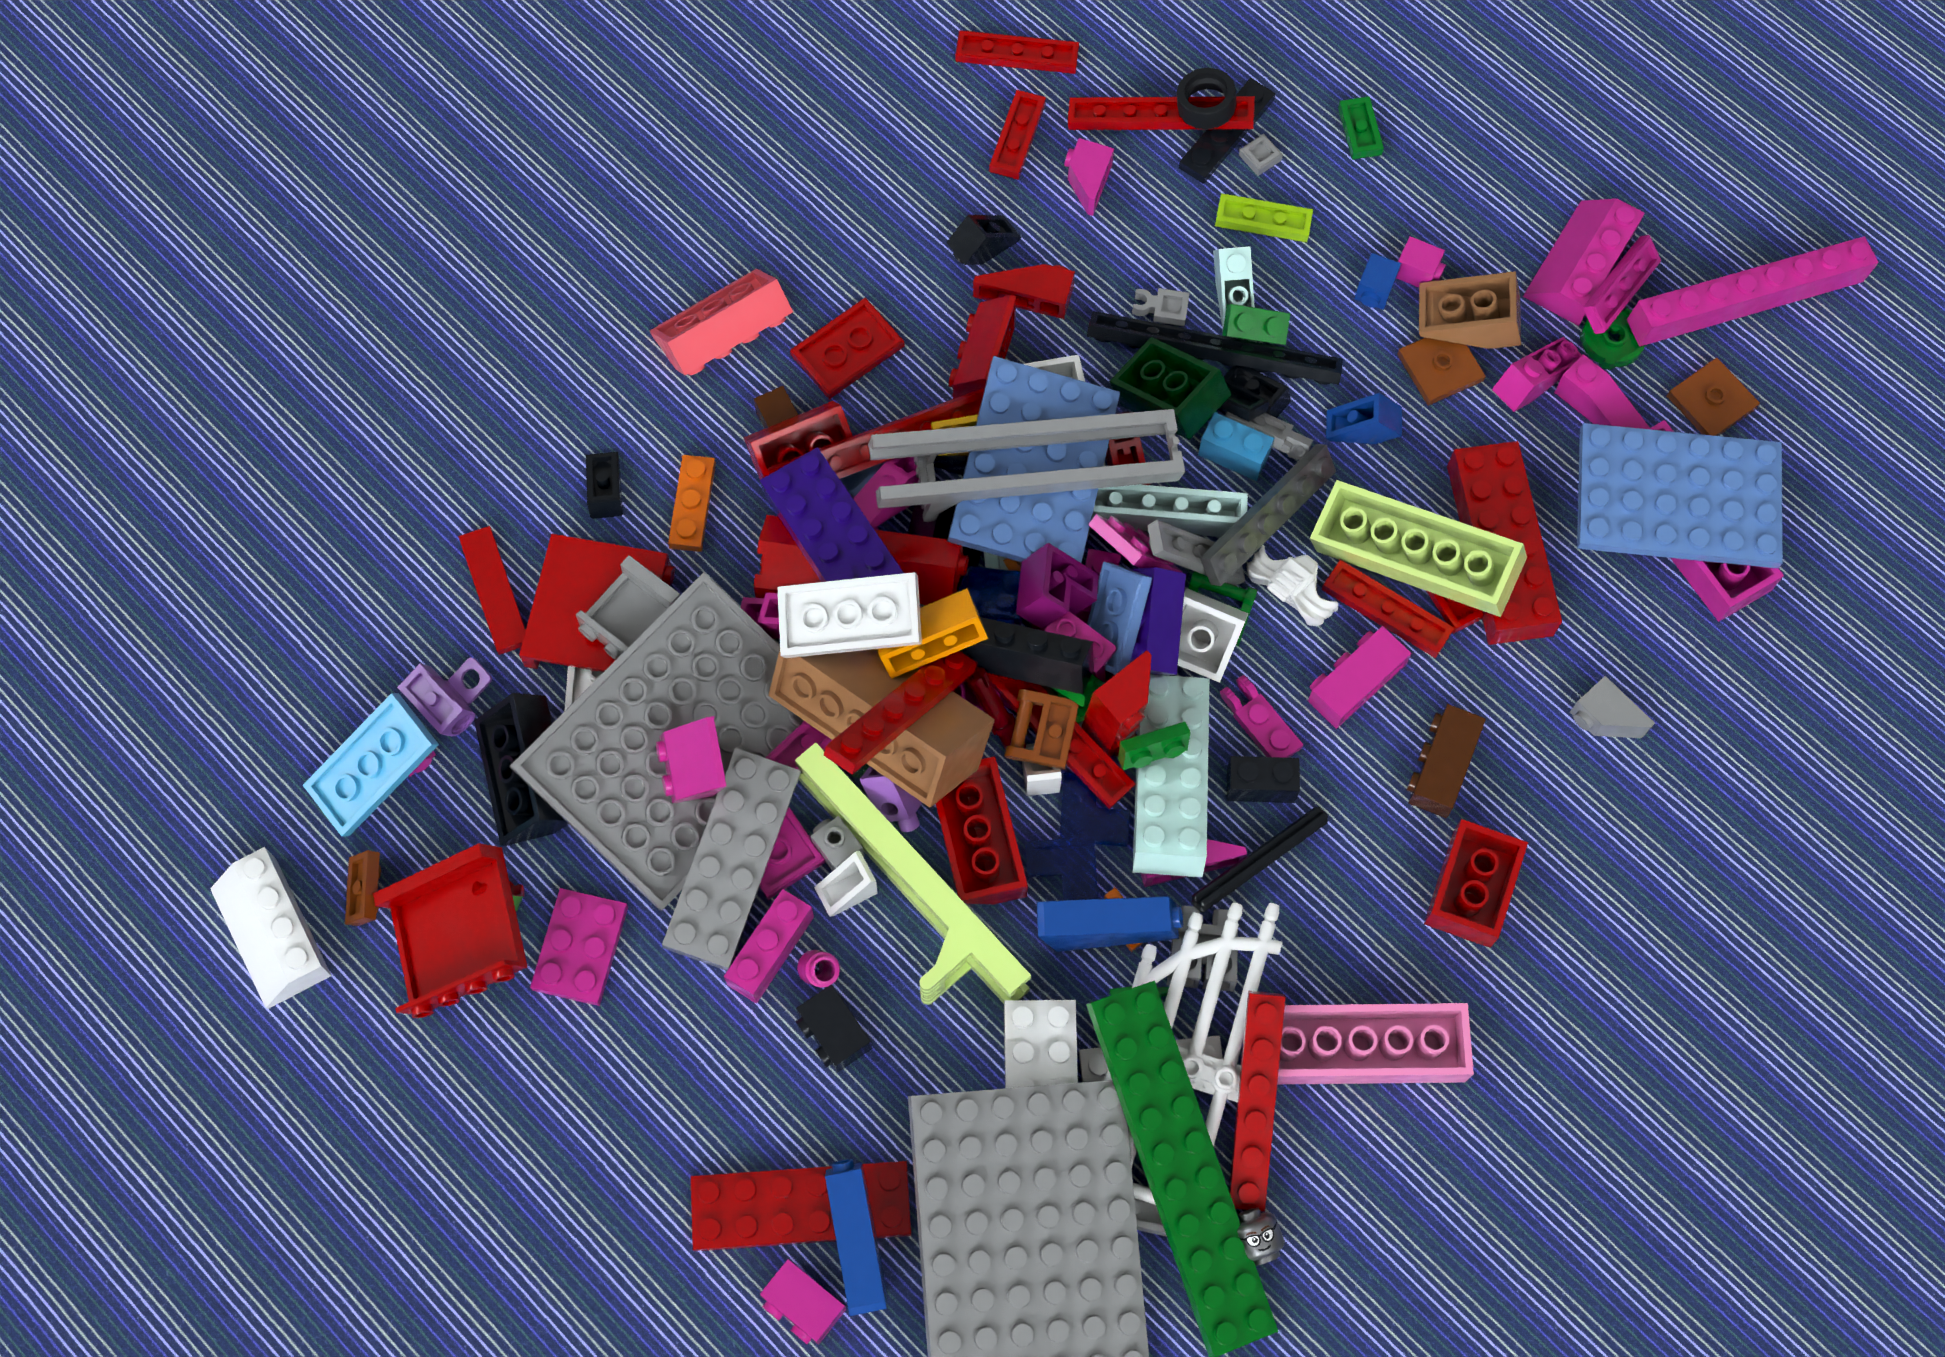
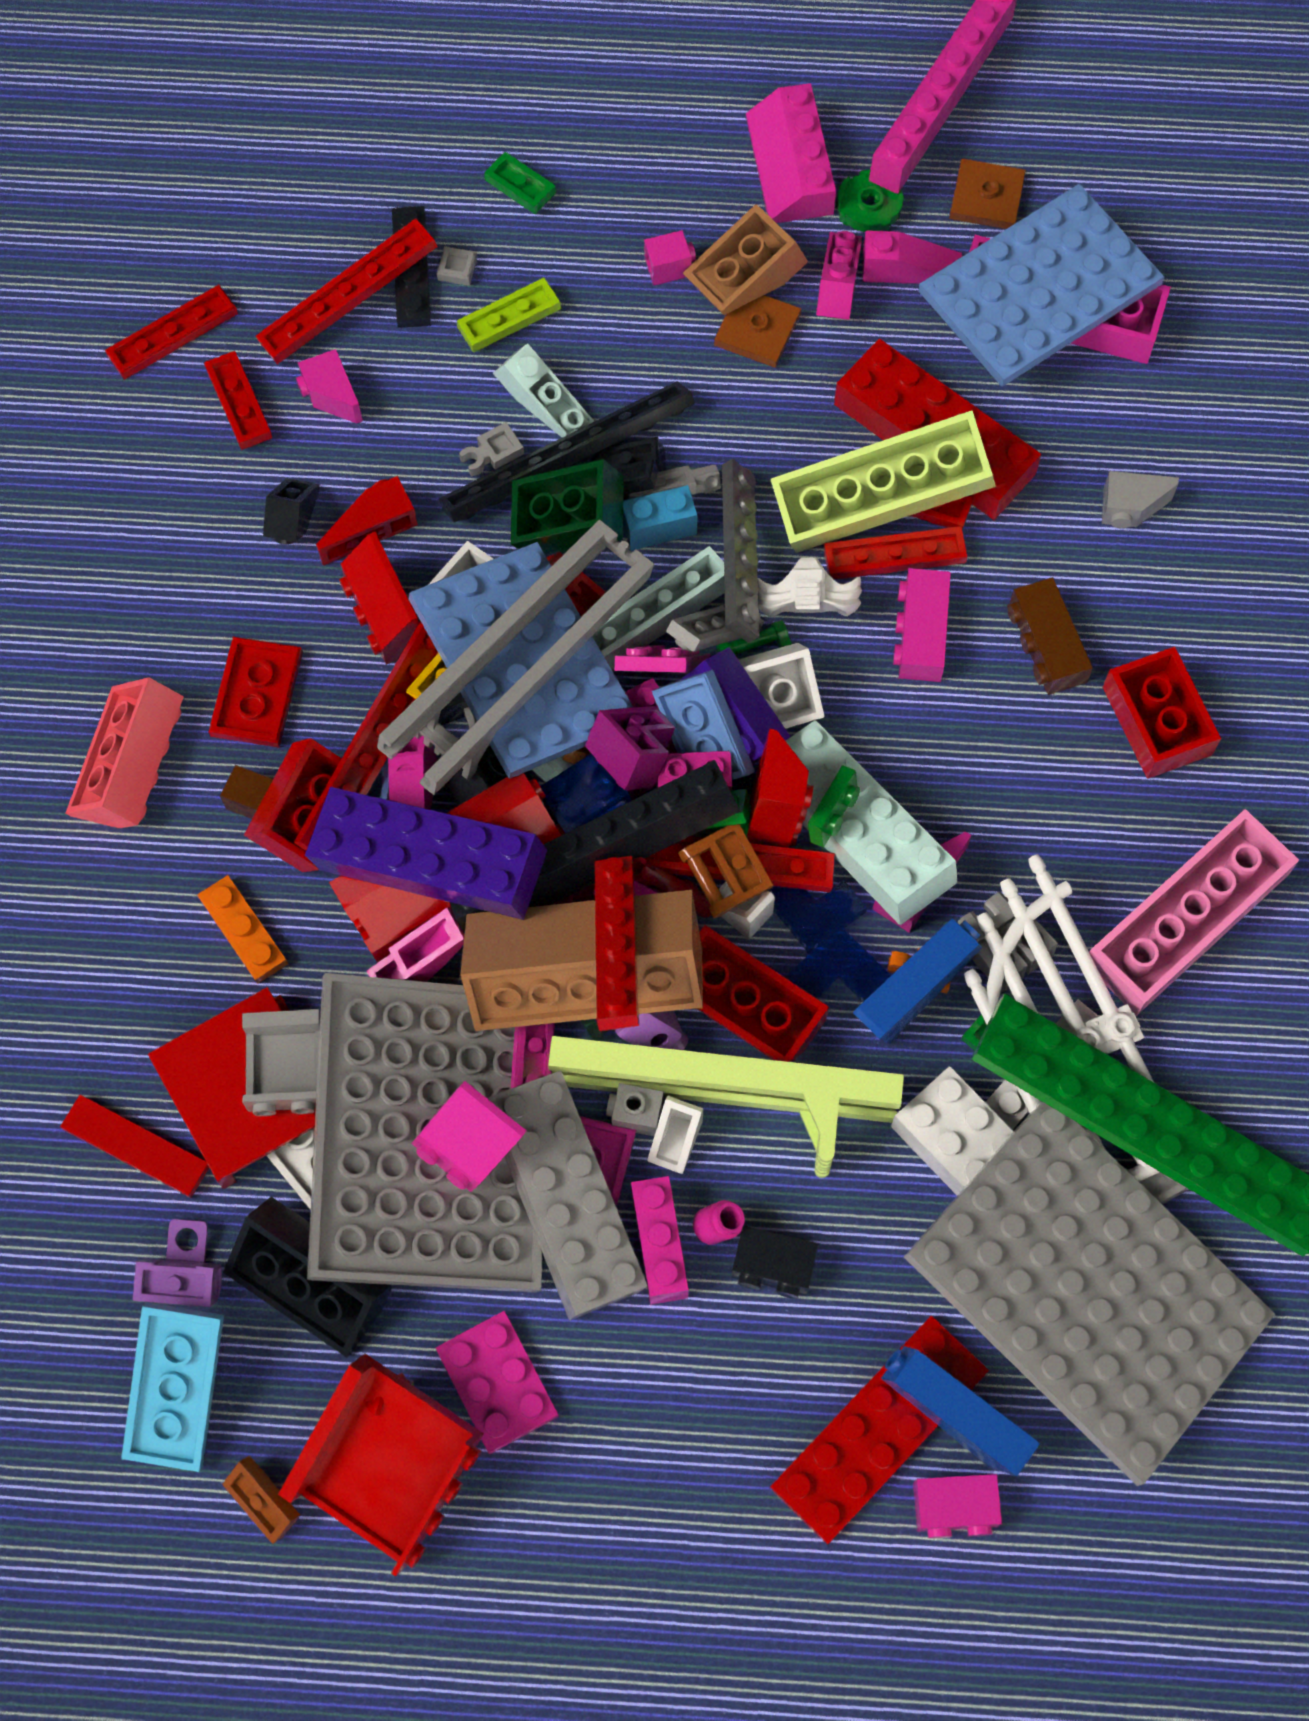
camera: 40 degrees left, 0 degrees up
white slope [211,847,332,1009] -> none
black slope [586,452,623,519] -> none
white plate [777,572,922,658] -> none
light orange brick [877,588,988,679] -> none
black tyre [1176,67,1236,130] -> none
black axle [1192,806,1328,912] -> none
dark pink hinge [1220,675,1303,758] -> none
green plate [1222,304,1291,345] -> none
black brick [1227,756,1300,803] -> none
red plate [1229,991,1286,1212] -> none
flat silver head [1237,1207,1285,1266] -> none
blue slope [1326,393,1402,444] -> none
blue brick [1354,253,1401,310] -> none
dark pink tile [1582,235,1661,334] -> none

